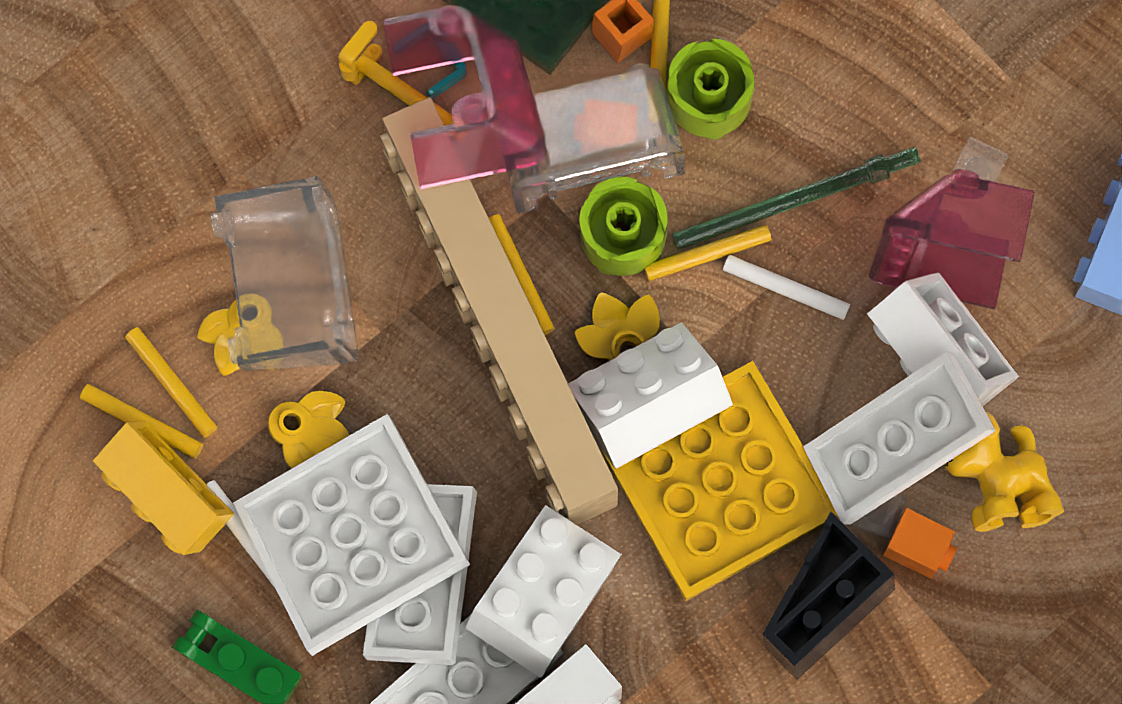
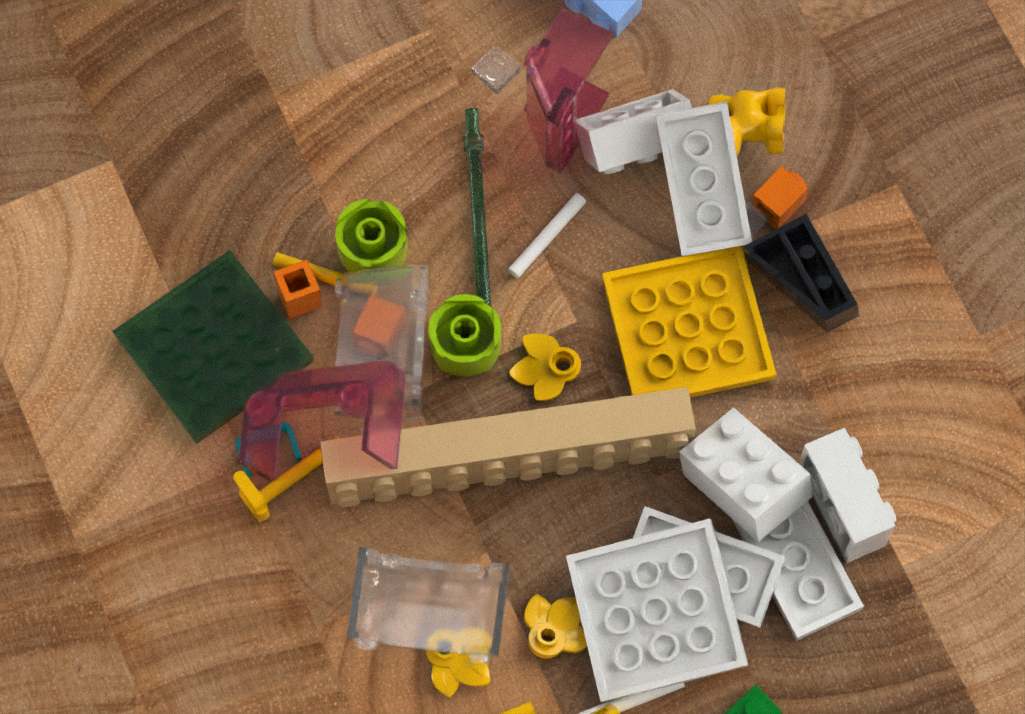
camera: 75 degrees left, 5 degrees down
white brick [568,322,733,469] -> none
yellow bar [644,224,772,282] -> none

